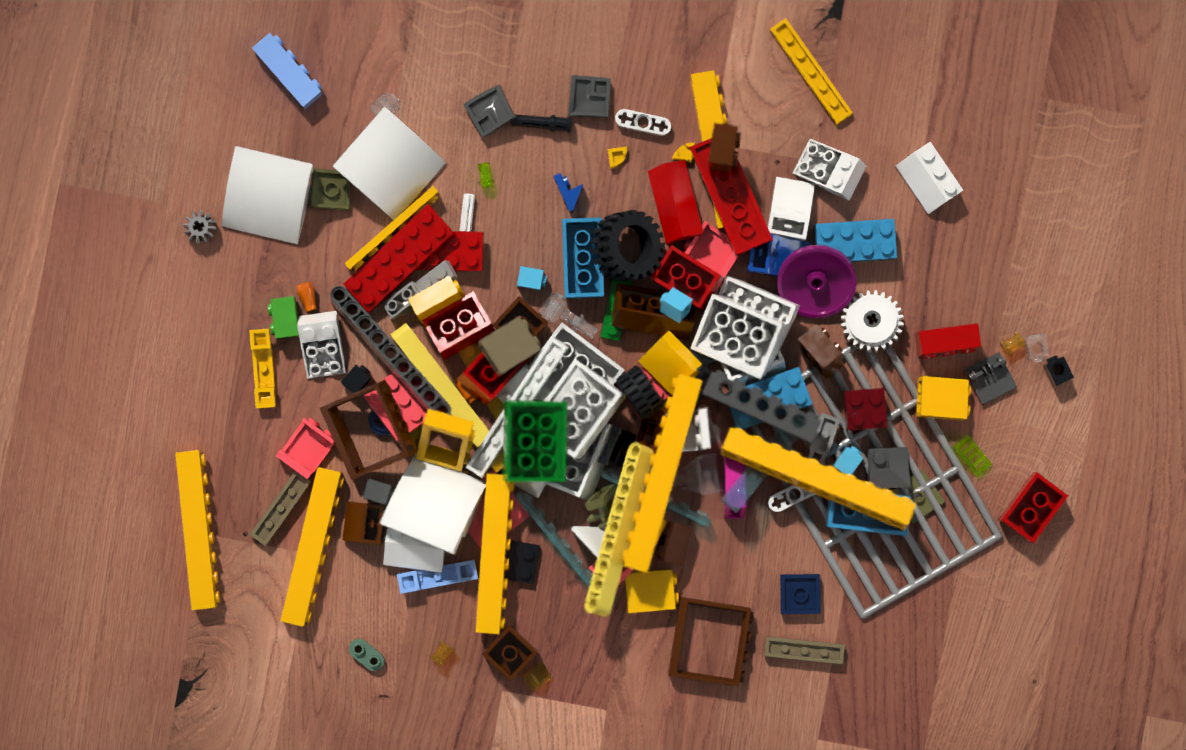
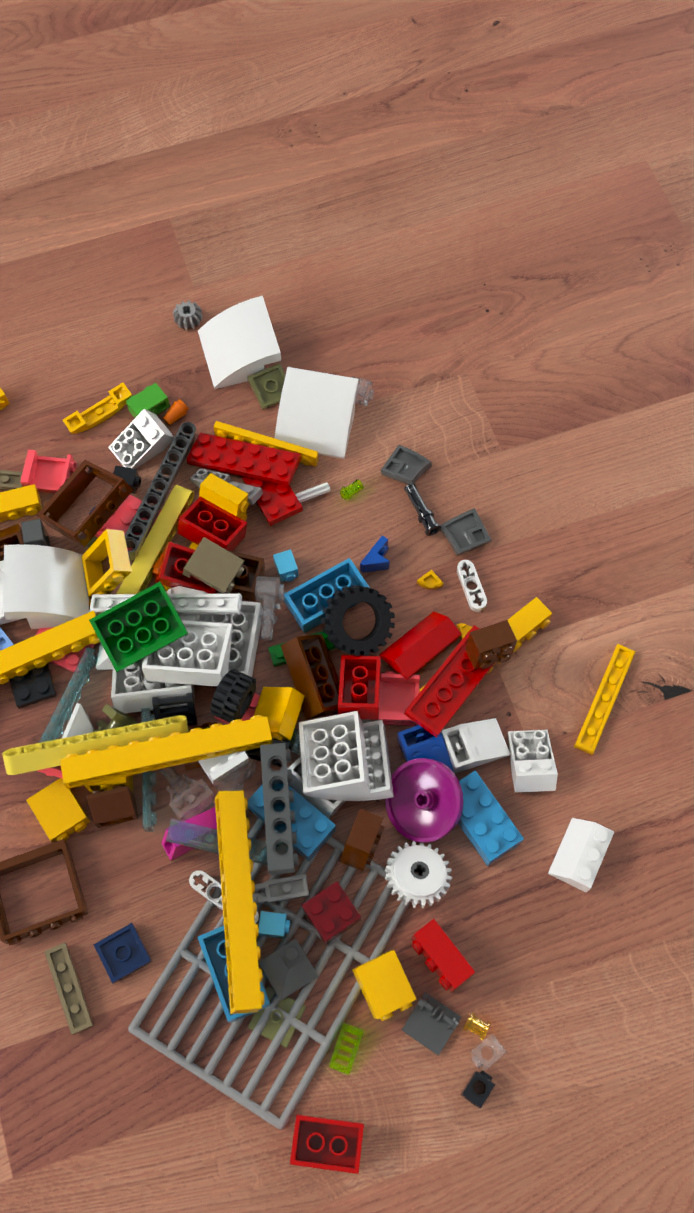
camera: 65 degrees right, 20 degrees down
light blue brick [252,33,323,109] -> none
medium azure brick [660,287,693,323] -> none

